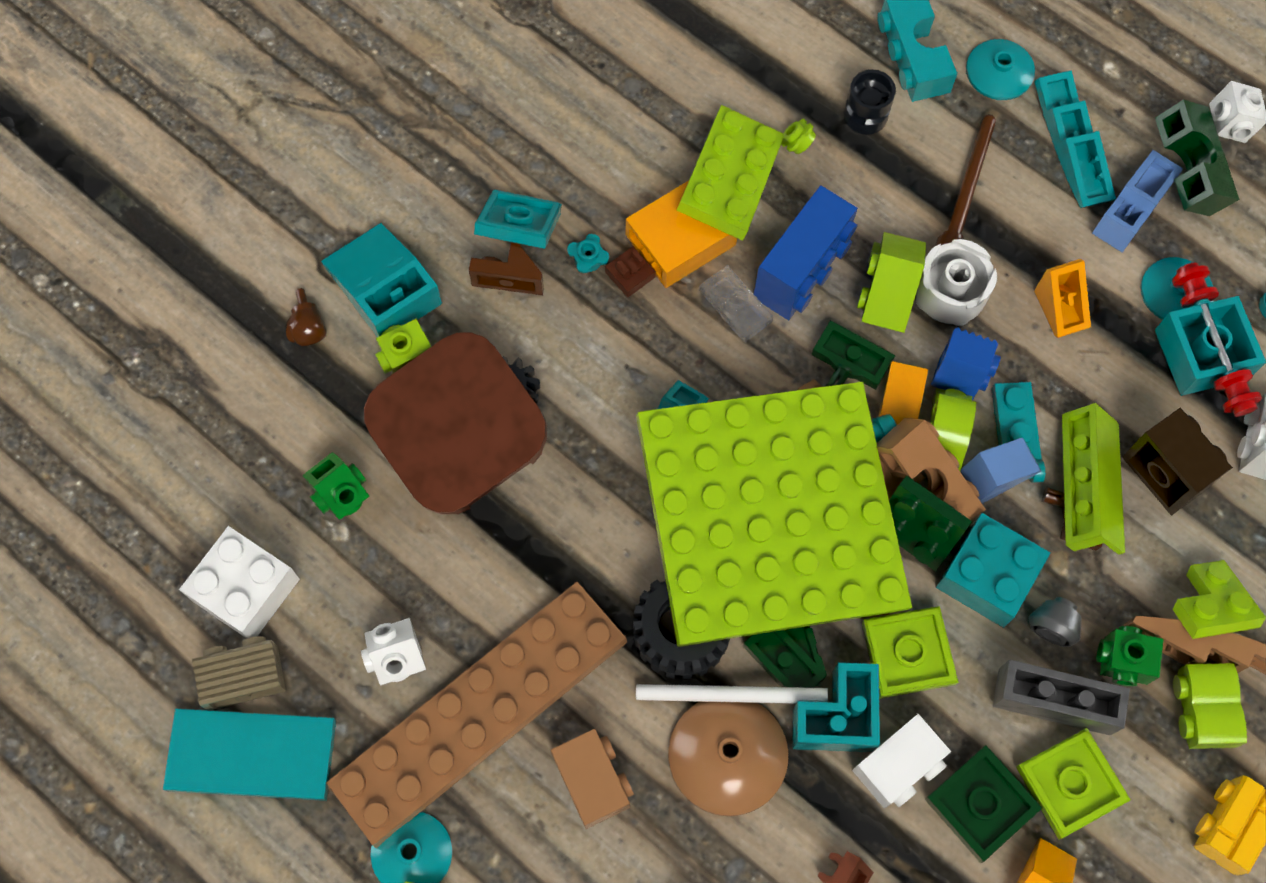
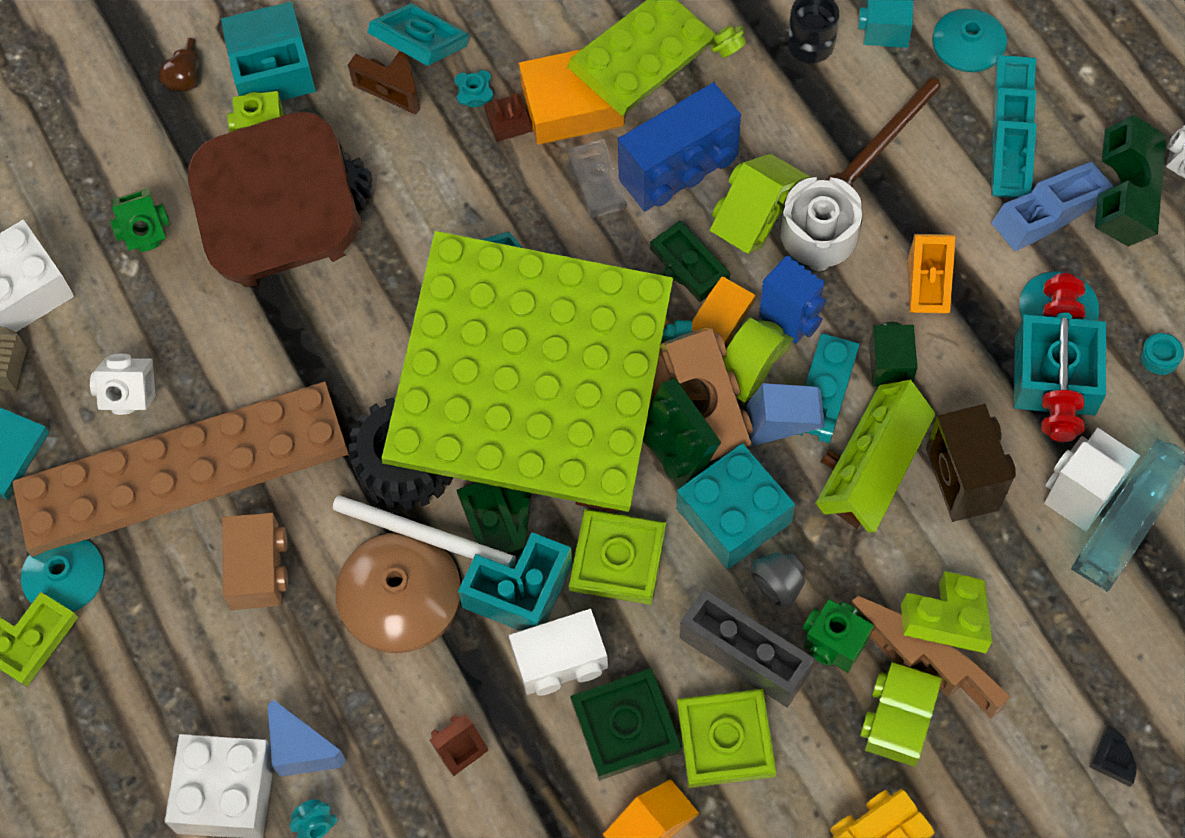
camera: 25 degrees right, 5 degrees down
none -> dark green brick [869,322,918,386]

